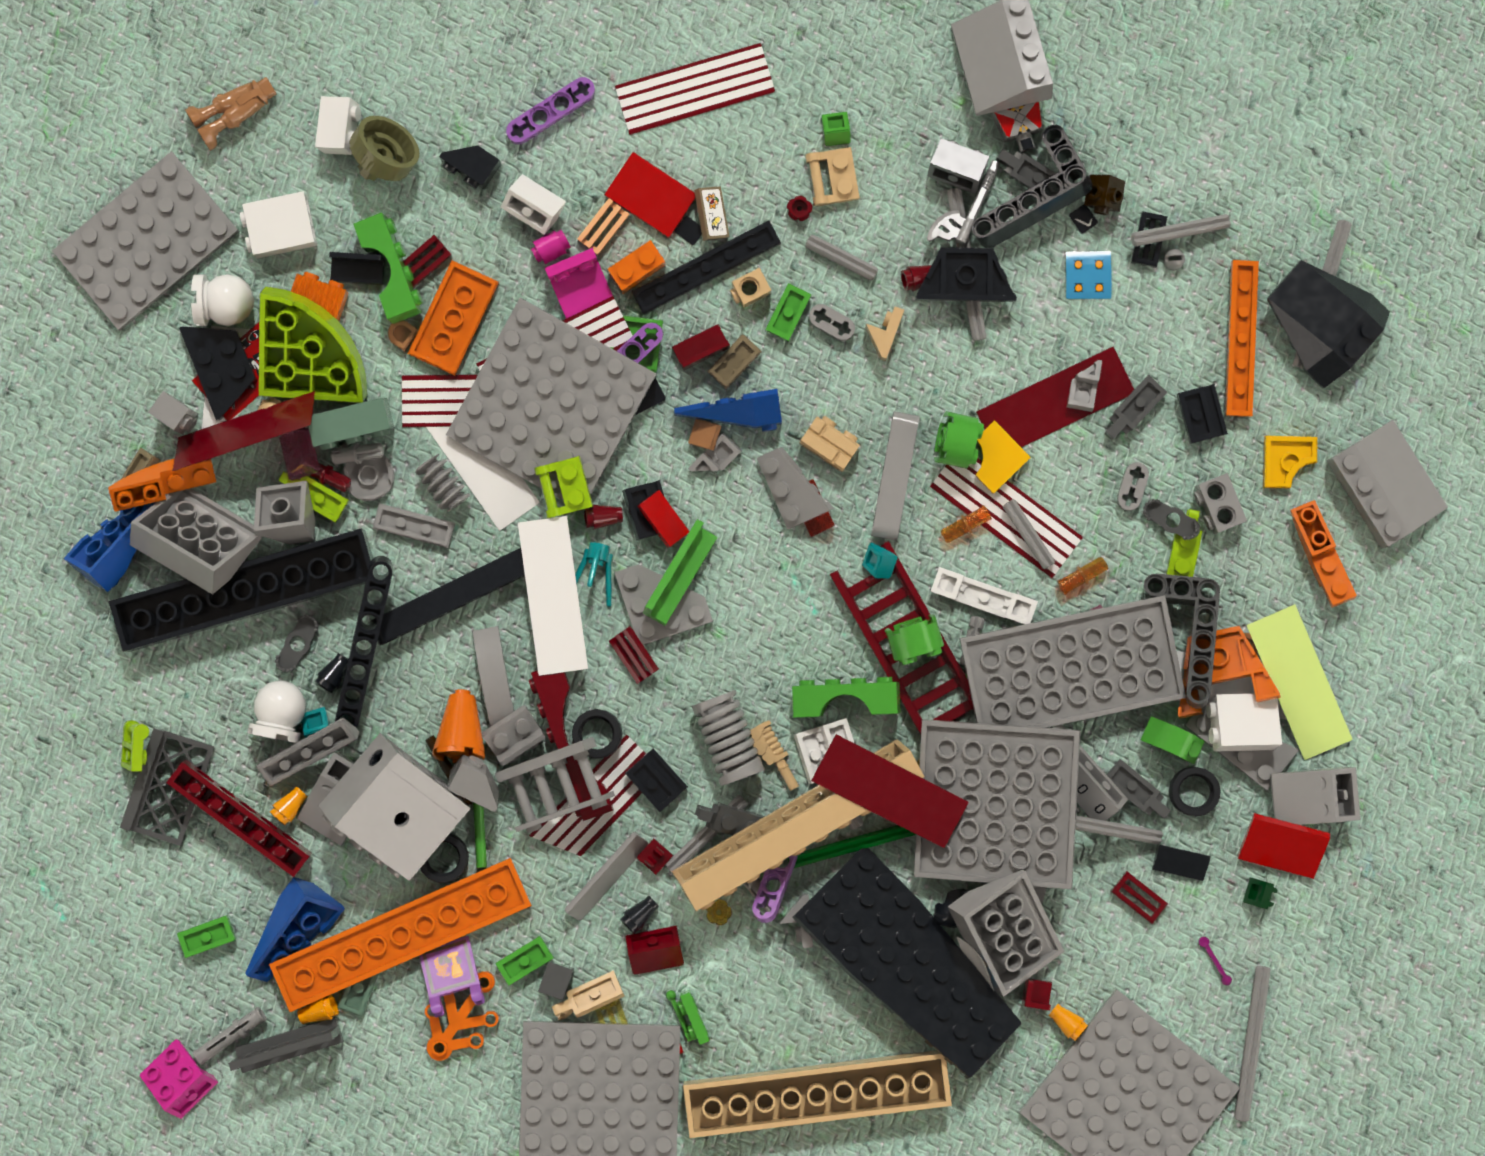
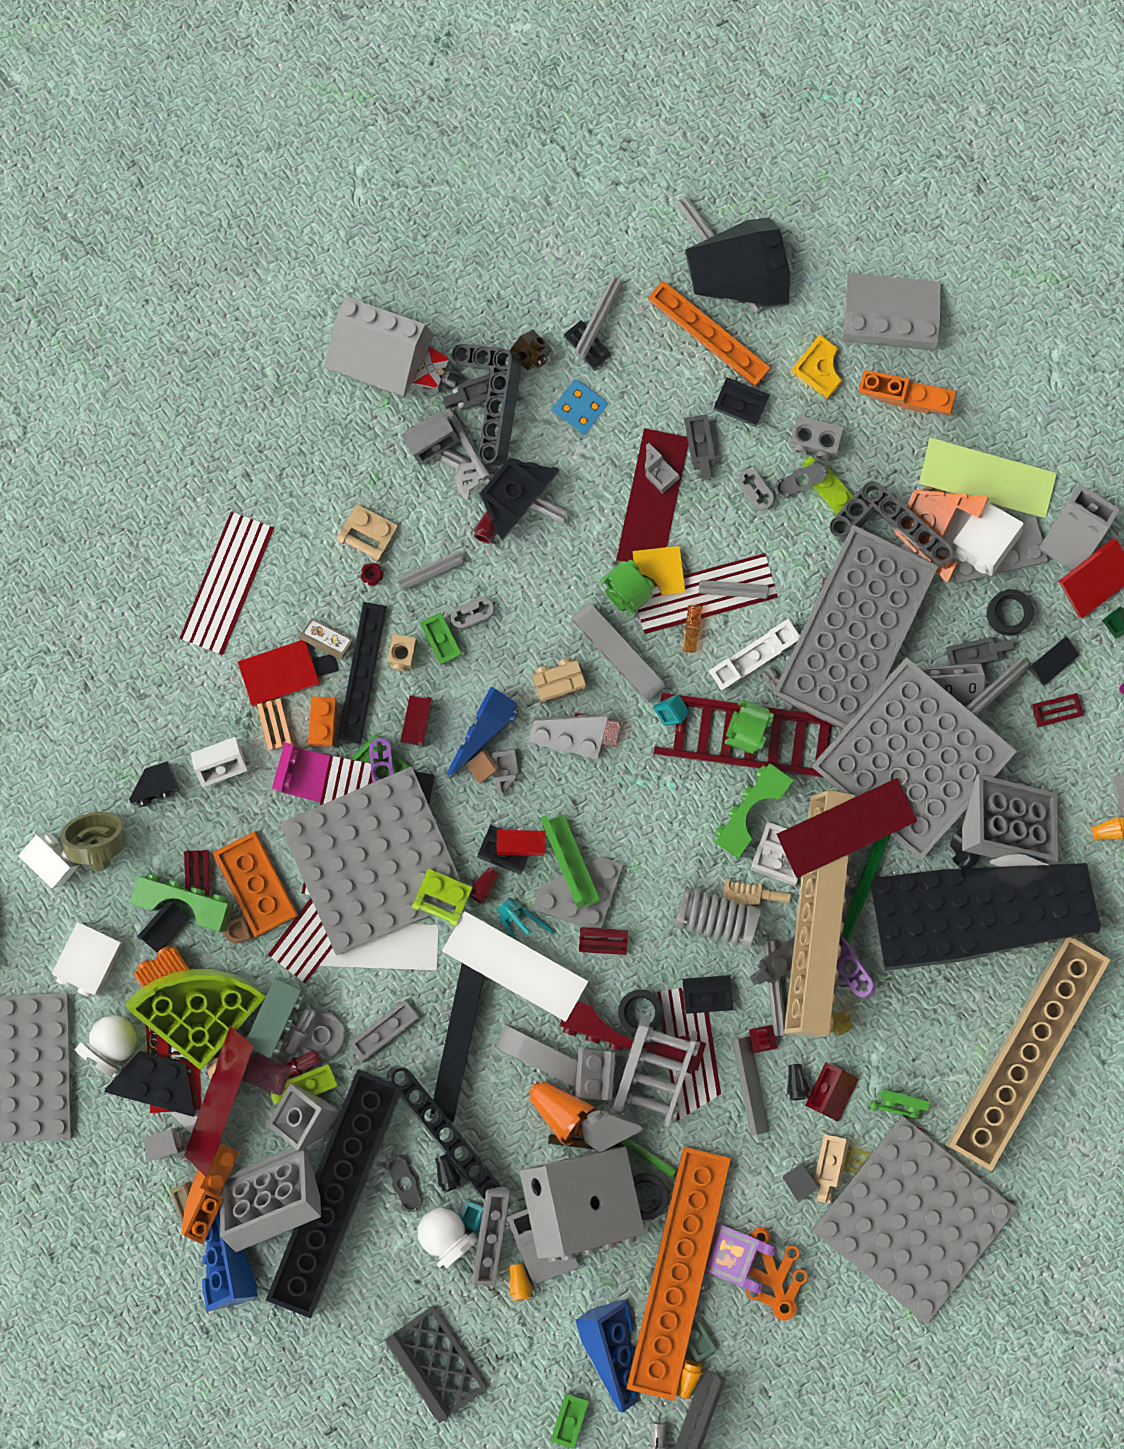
camera: 45 degrees left, 5 degrees down
lime plate [121,720,149,772] -> none
dark red brick [166,760,312,877] -> none
light grey piece [415,454,470,512] -> none
bright green plate [495,935,554,985] -> none
medium lavender beam [506,77,595,145] -> none
dark pink brick [531,230,571,265] -> none
dark tan plate [707,334,762,390] -> none
light grey slope [779,893,813,948] -> none
bright green slope [822,112,851,146] -> none
tan slope [865,306,904,361] -> none
dark red panel [1022,978,1052,1011] -> none
clear orange axle [1057,557,1108,595] -> none
black sticker [1069,204,1098,234] -> none
bright green brick [1141,716,1205,764] -> none
light grey hinge [1163,249,1185,271] -> none

